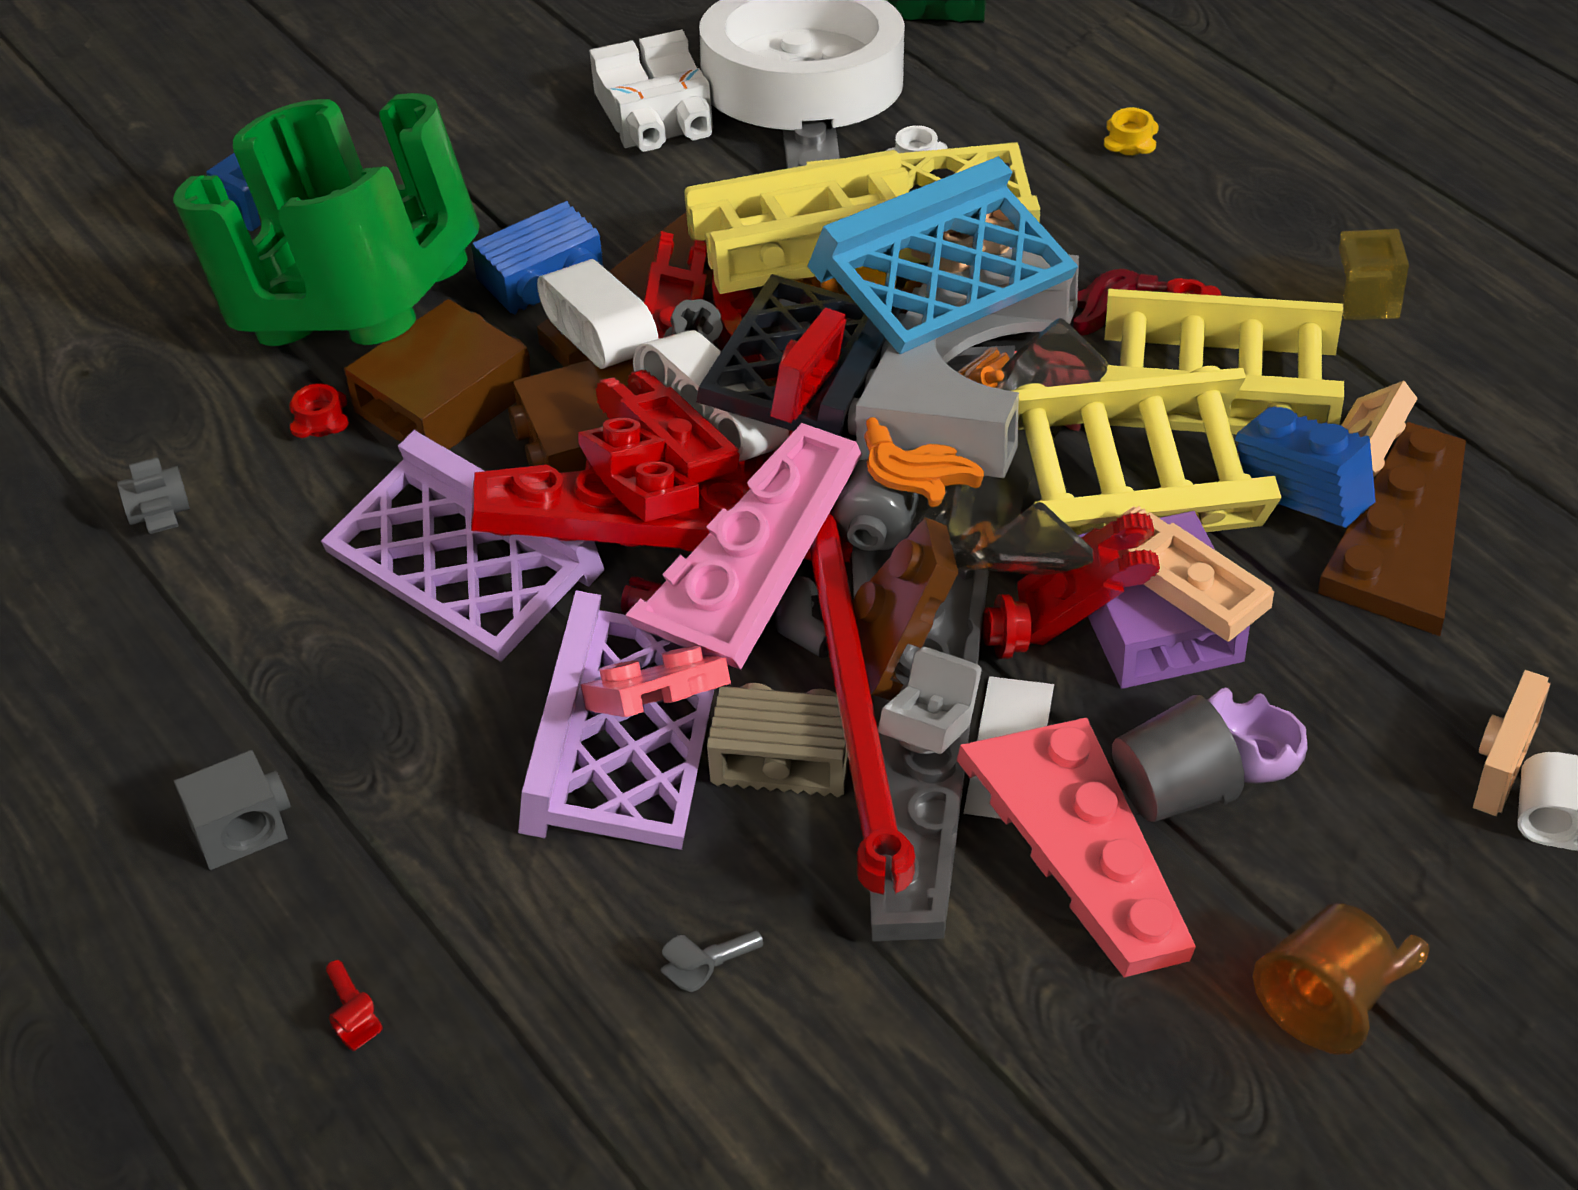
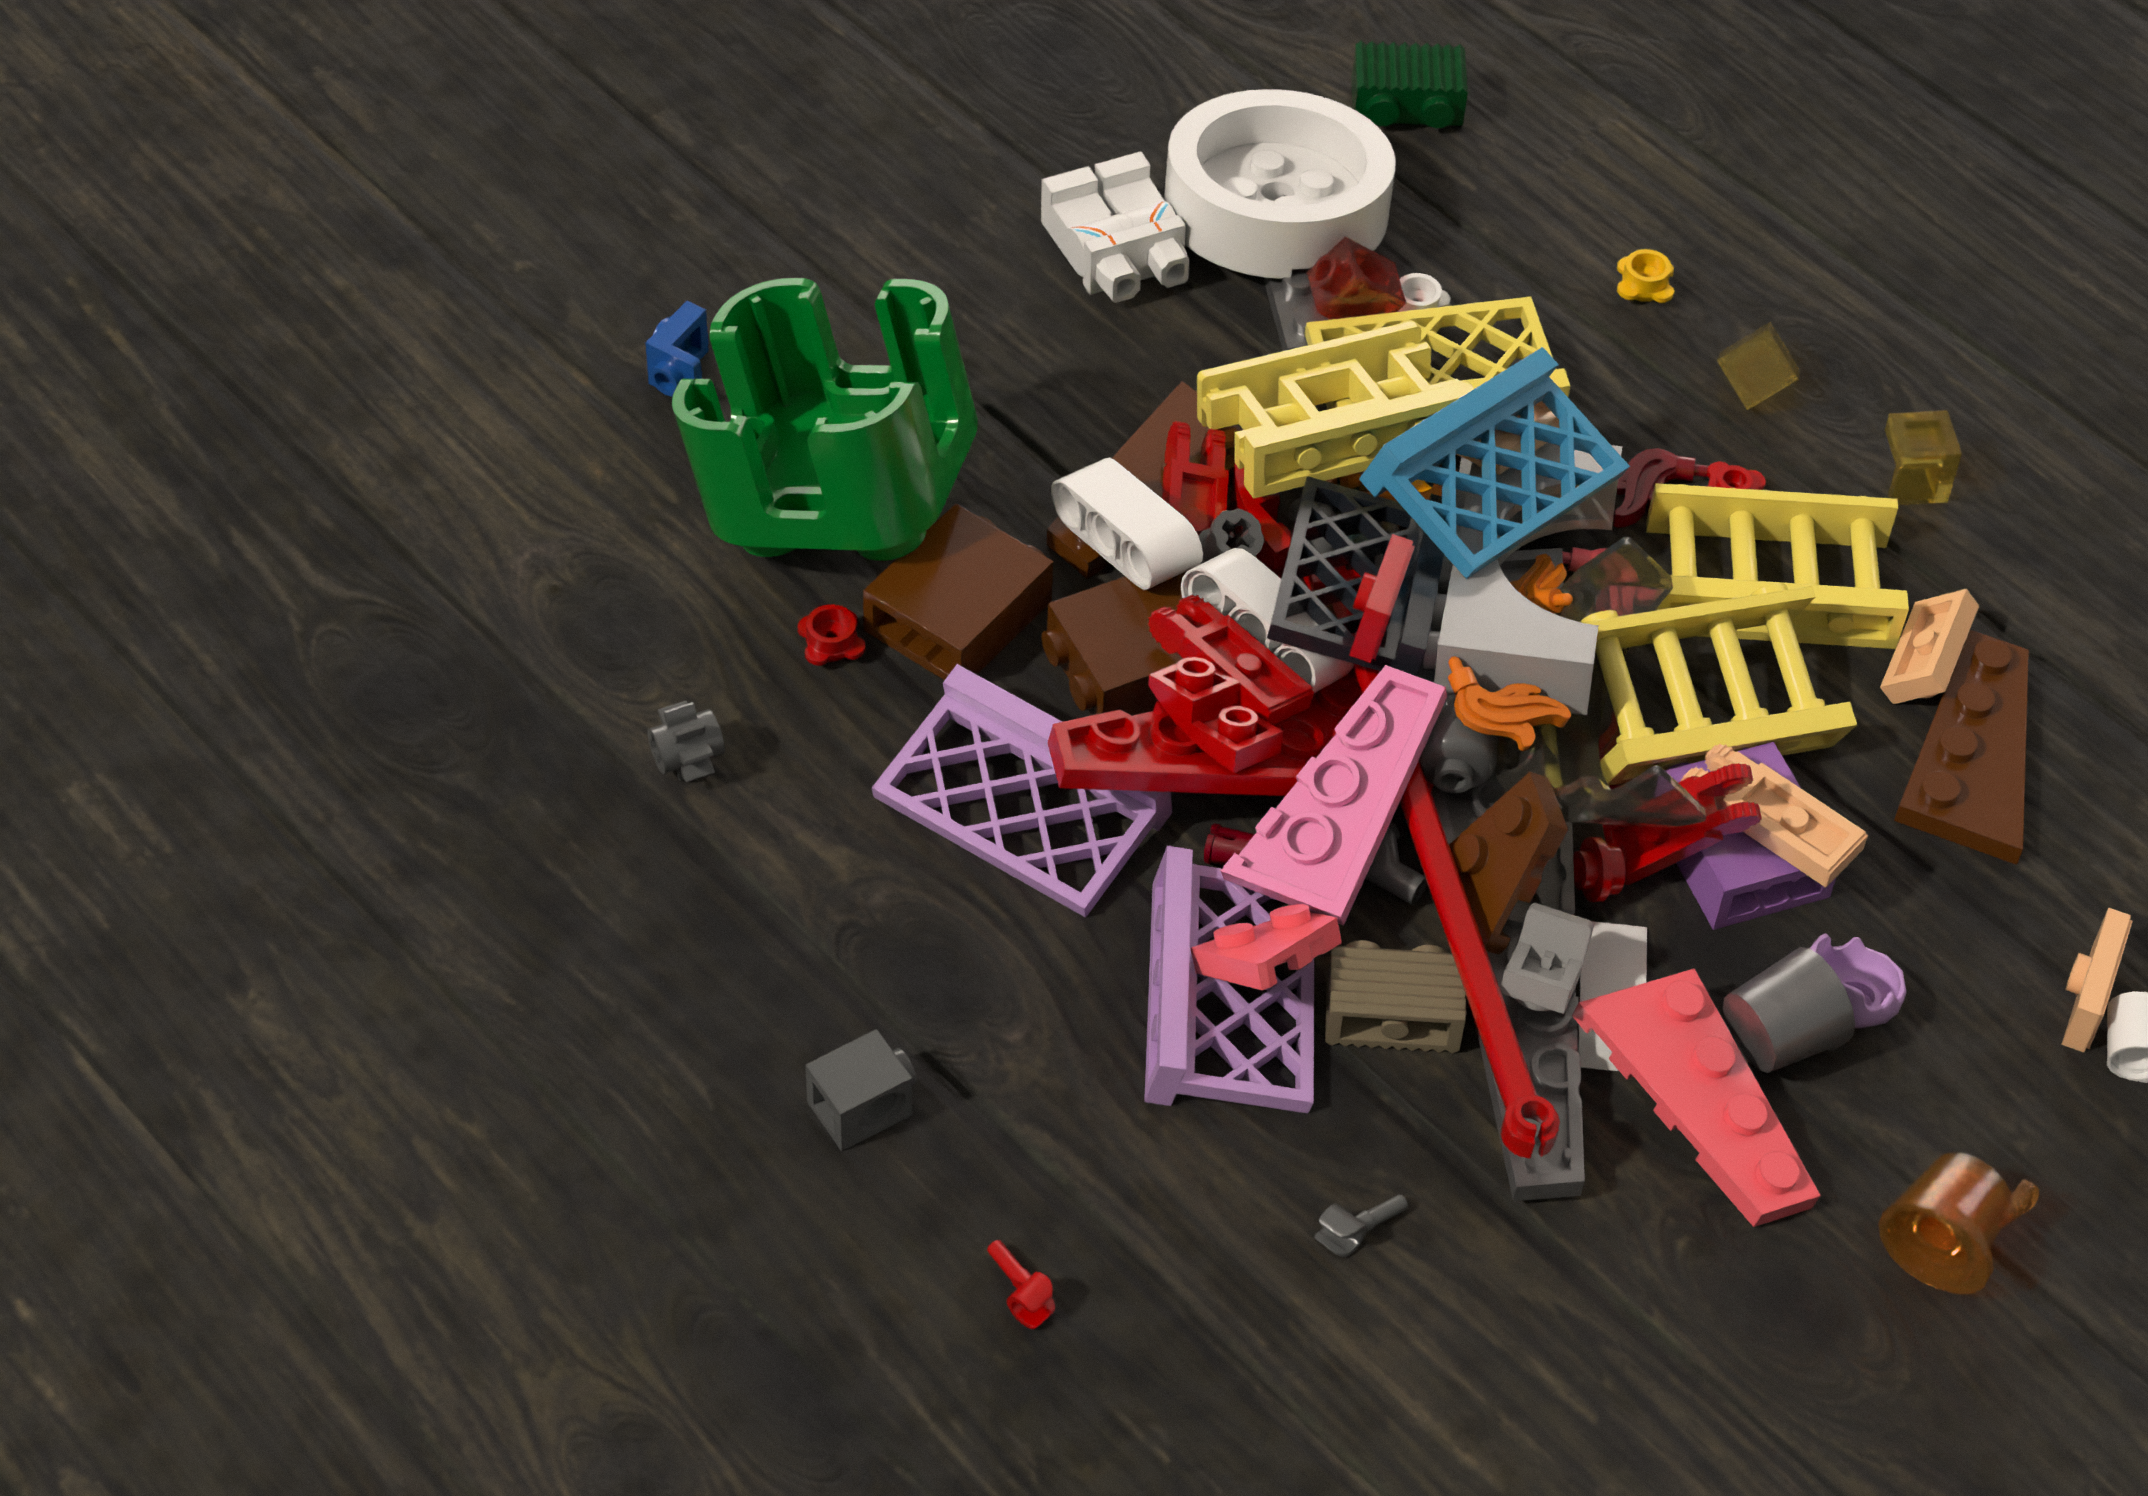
camera: 10 degrees left, 5 degrees up
blue brick [471,201,603,314] -> none
blue brick [1234,406,1376,528] -> none
none -> clear red brick [1307,236,1407,320]
none -> clear yellow panel [1717,322,1800,410]

